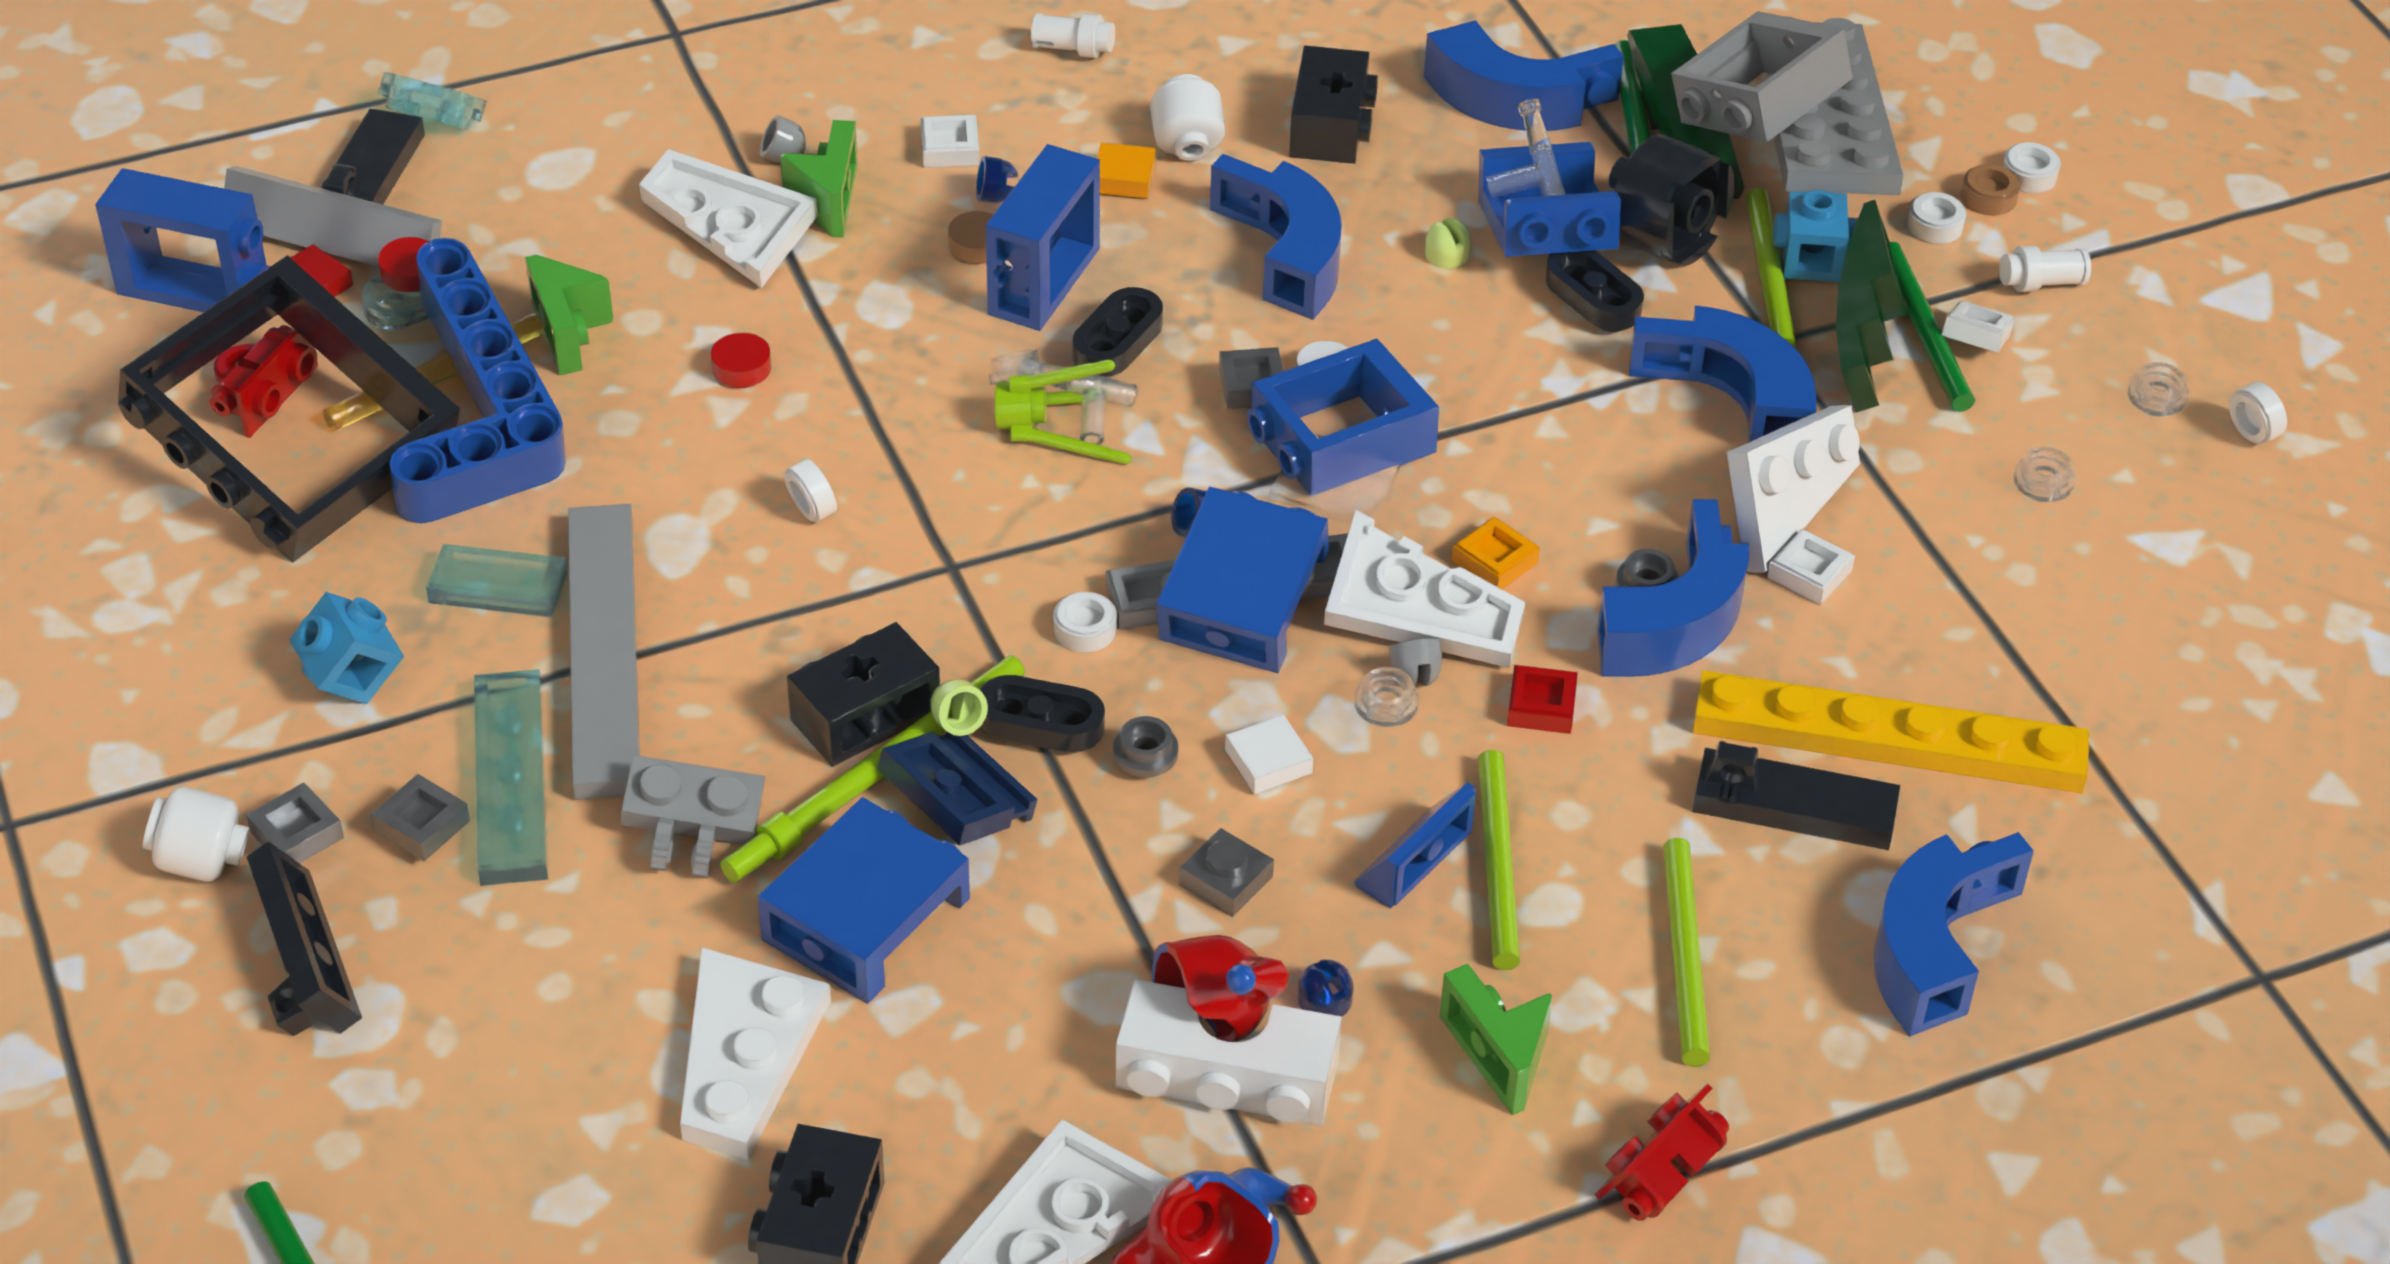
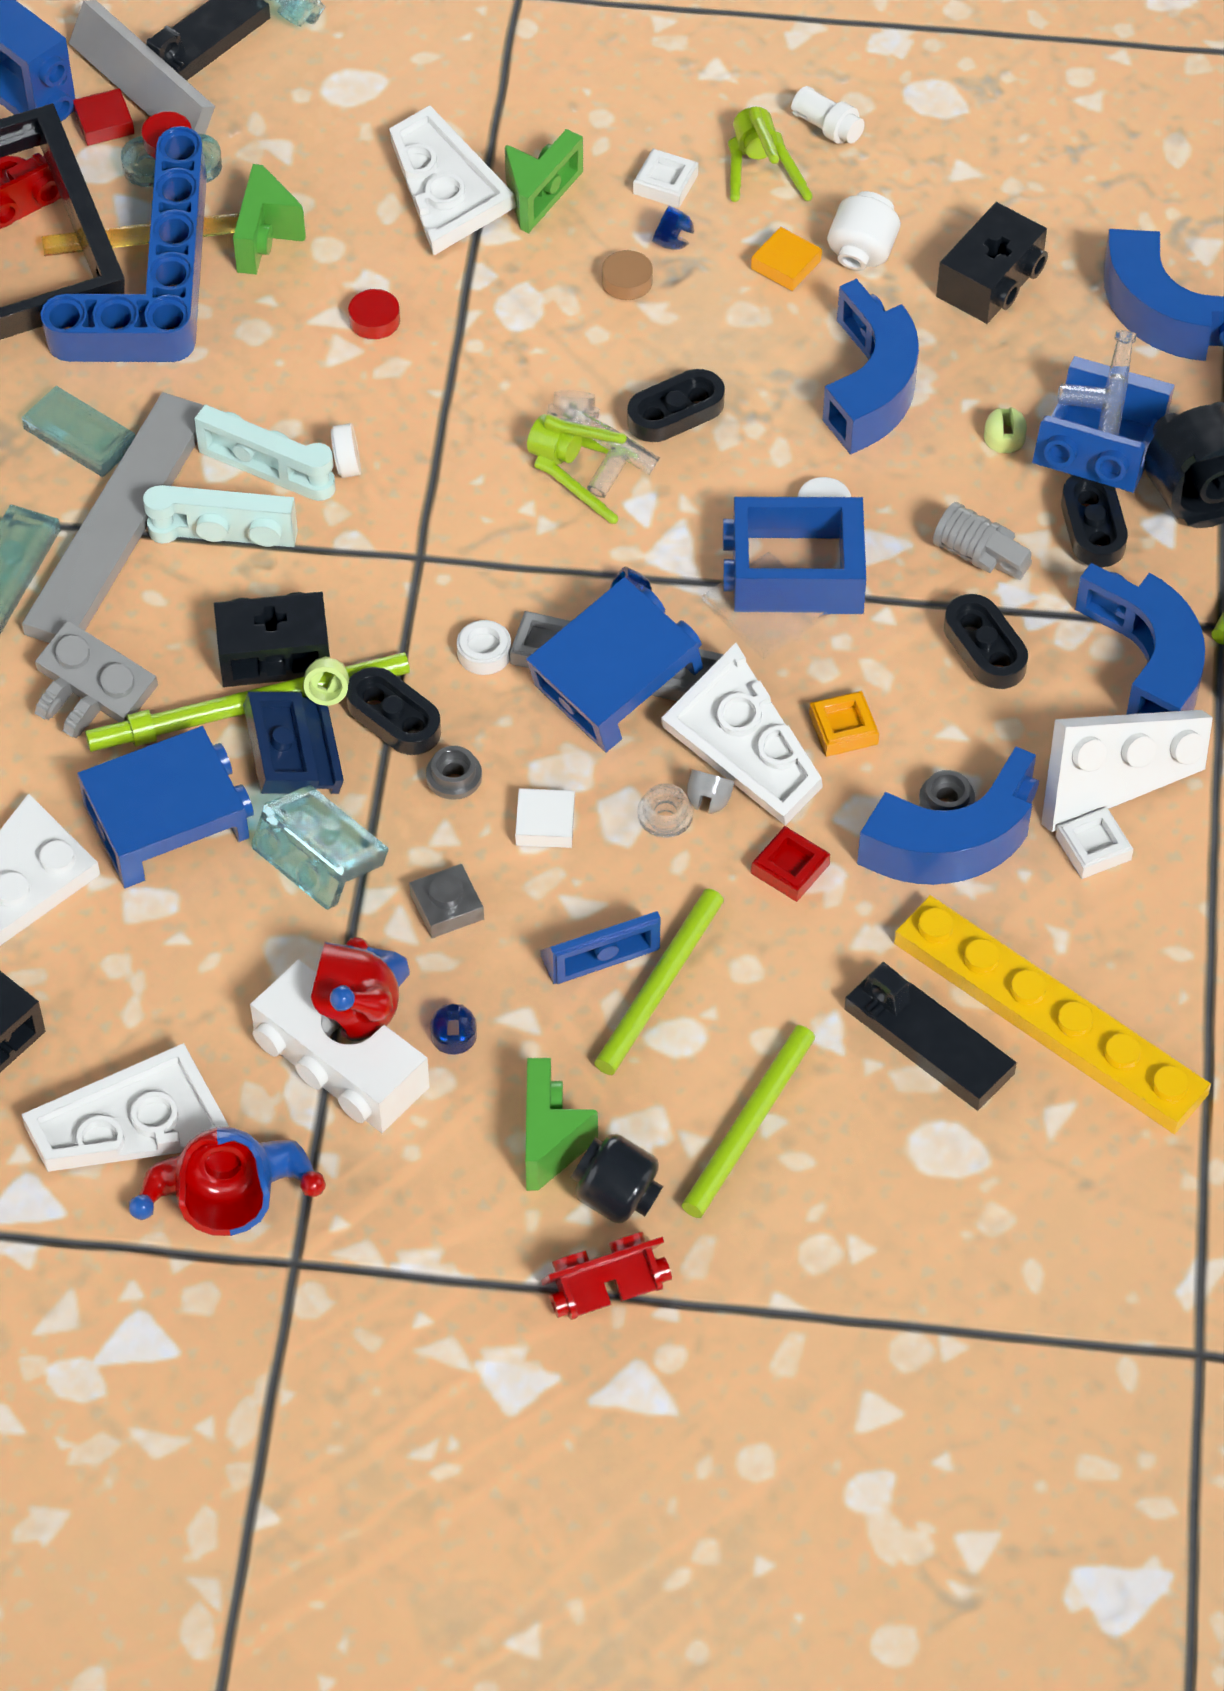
camera: 30 degrees right, 10 degrees up
light grey hinge [760,115,806,163] -> none
blue window [986,144,1100,331] -> none
flat silver plate [1219,347,1283,409] -> none
blue arch [1874,832,2034,1037] -> none
none -> light aqua plate [143,485,298,547]
none -> light aqua plate [194,404,336,501]
none -> clear light blue bracket [251,785,389,910]
none -> black head [570,1134,663,1223]
none -> lime plant [728,106,813,202]
none -> light grey hinge [933,502,1032,580]
none -> black plate [944,594,1028,689]

